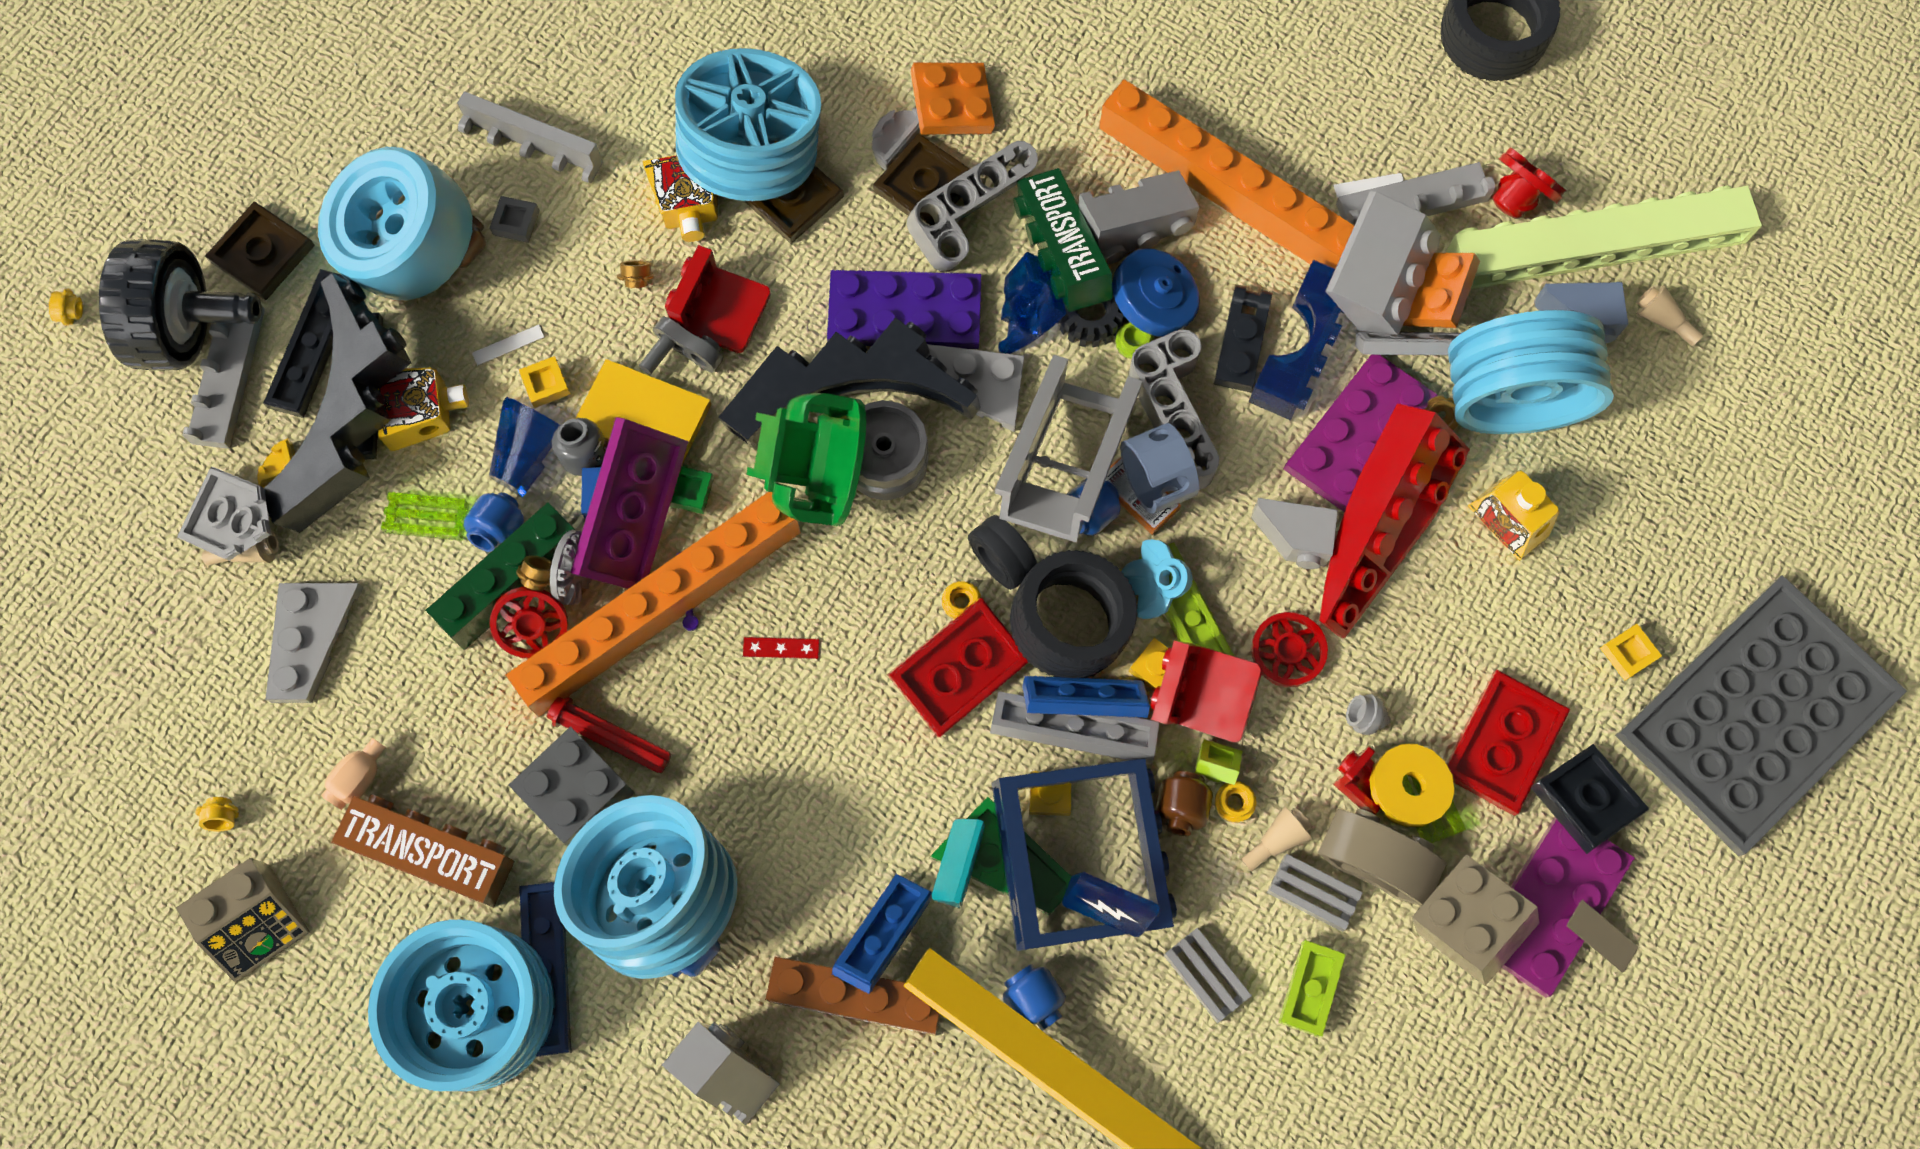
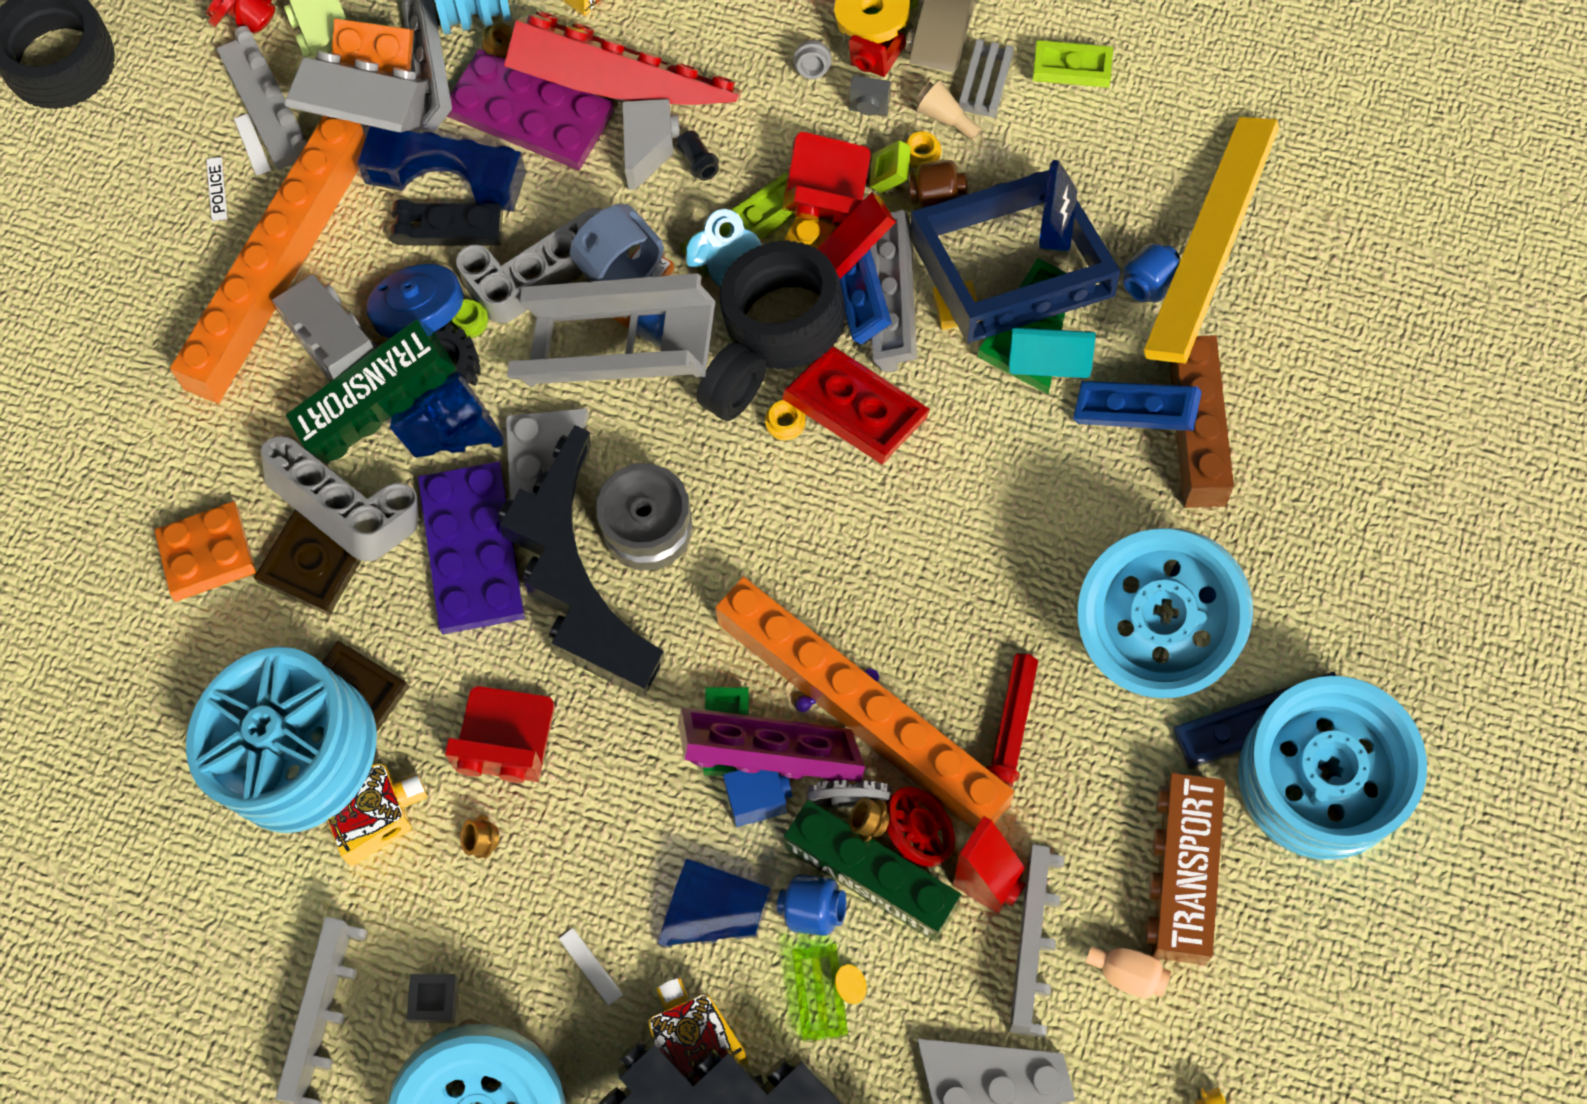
camera: 100 degrees left, 5 degrees down
dark tan slope [176,858,310,982] -> none
dark grey brick [508,726,635,846] -> none
yellow plate [519,356,571,408] -> none
dark grey head [551,418,608,476] -> none
yellow tile [576,359,712,466] -> none
dark grey piece [639,316,723,375] -> none
light grey wedge [662,1022,780,1125] -> none
red sticker [742,637,819,659] -> none
green piece [746,393,866,526] -> none
light grey tile [872,108,920,170] -> none
light grey tile [1164,927,1252,1023] -> none
red wheel [1251,612,1328,687] -> none
none -> white sticker [206,157,227,222]
none -> black pin [676,130,719,181]
none -> red tile [817,192,896,279]
none -> yellow sticker [835,964,867,1004]
none -> dark grey plate [850,76,891,116]
none -> red slope [953,816,1026,915]
none -> light grey hinge [1009,845,1065,1037]

